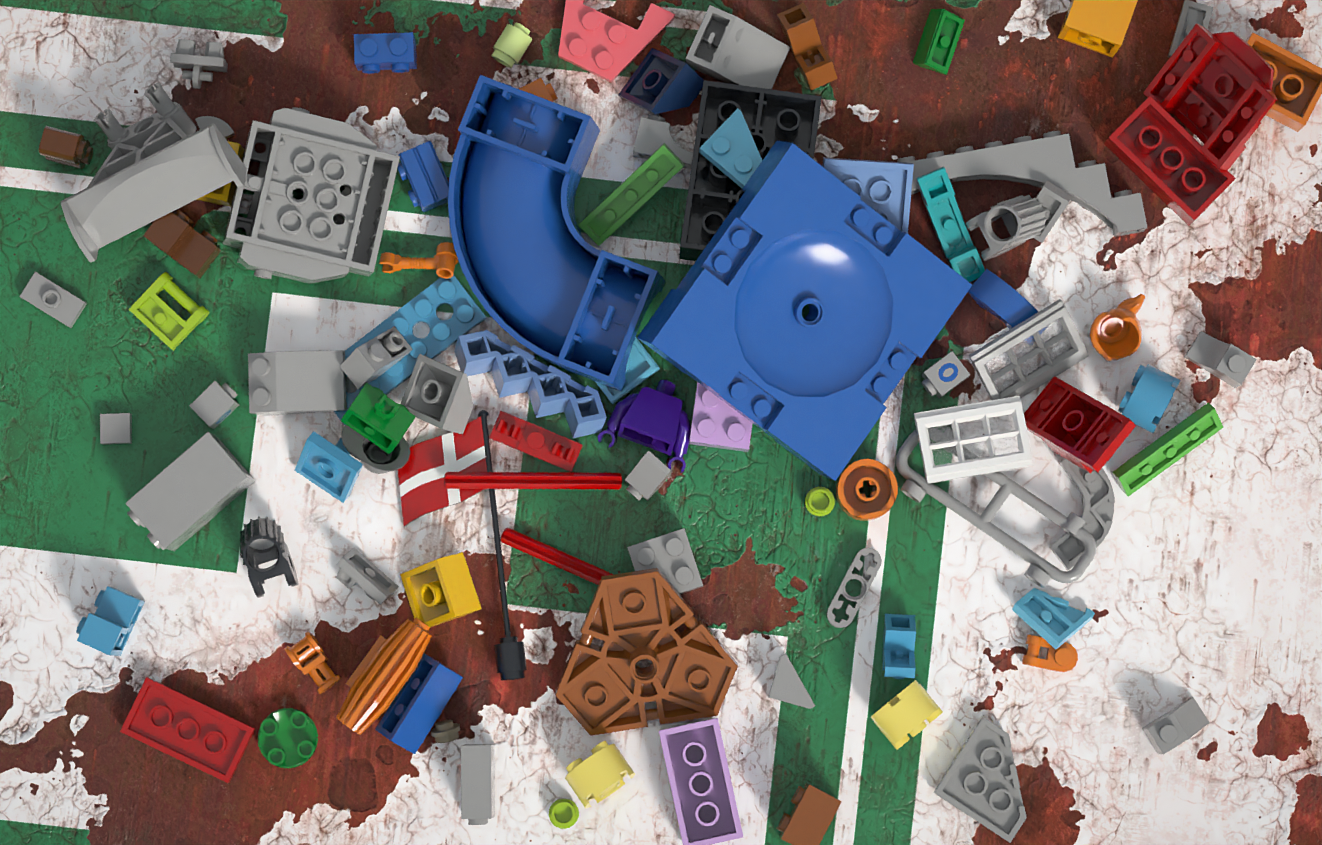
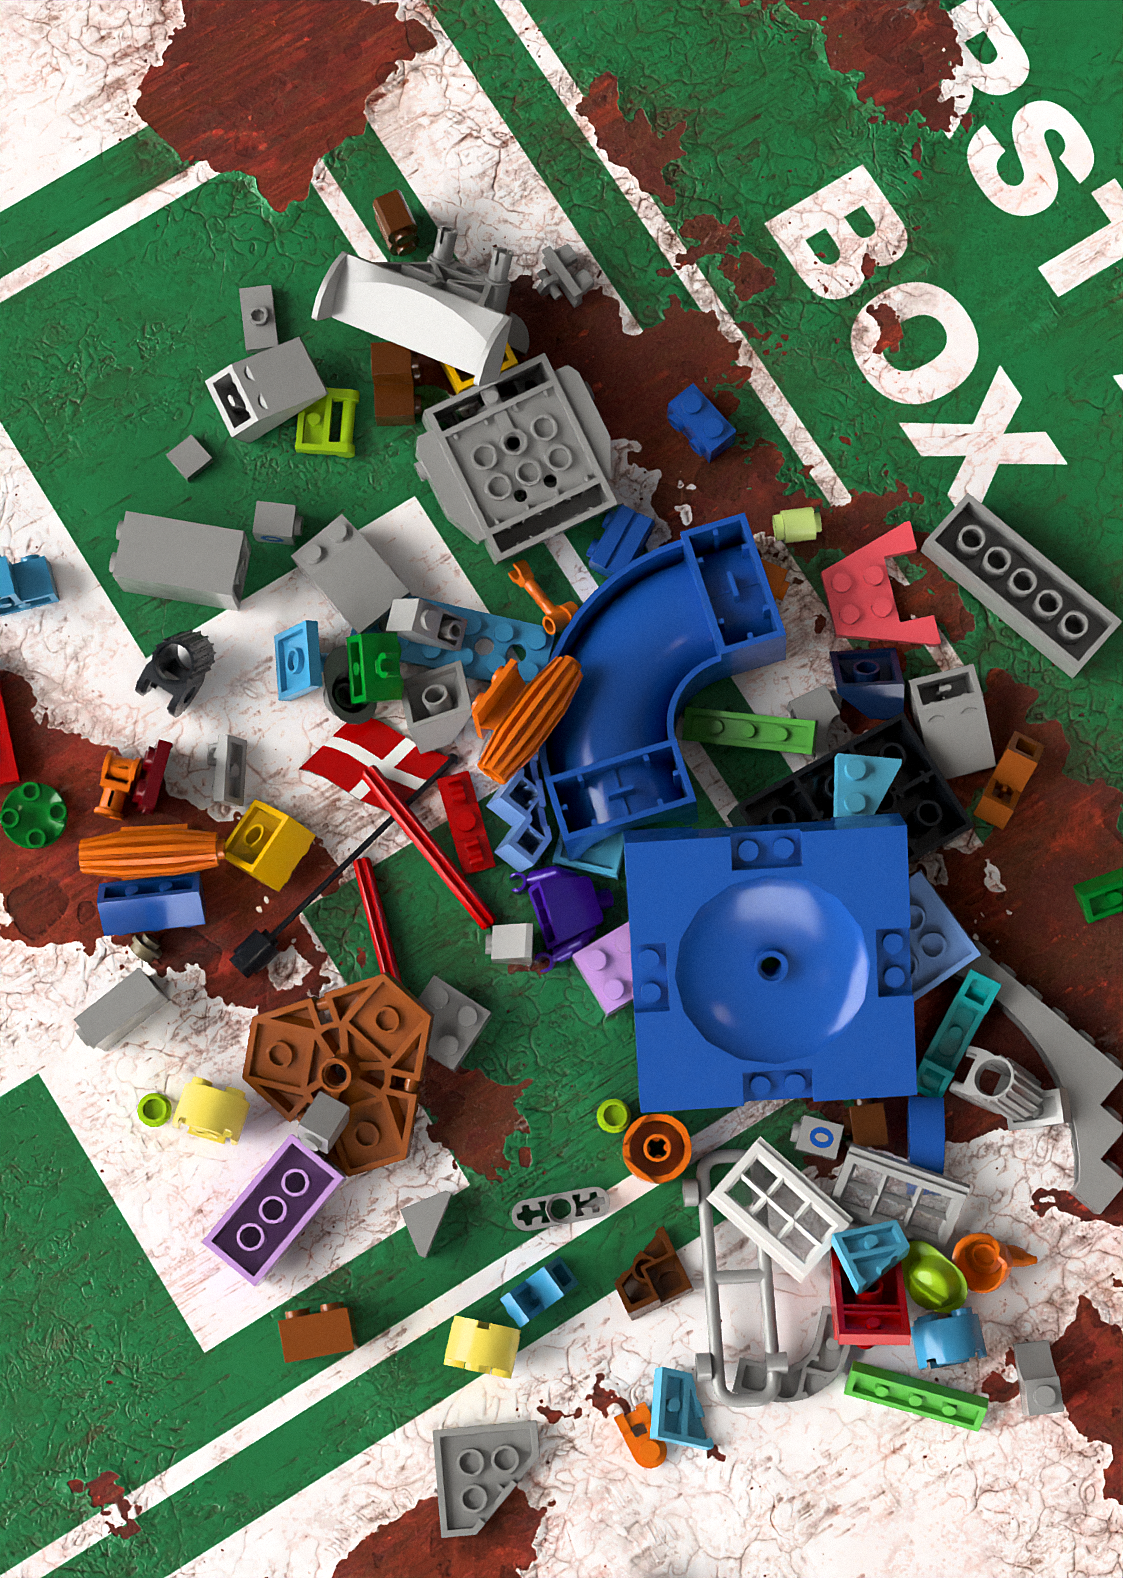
camera: 50 degrees right, 5 degrees down
none -> dark red plate [132,739,173,816]
none -> light grey slope [205,337,329,444]
none -> light grey brick [298,1091,350,1154]
none -> orange plate [471,655,583,785]
none -> reddish brown slope [614,1226,694,1321]
none -> medium azure wing [831,1220,910,1295]
none -> reddish brown brick [841,1098,889,1148]
none -> lime piece [901,1240,968,1313]

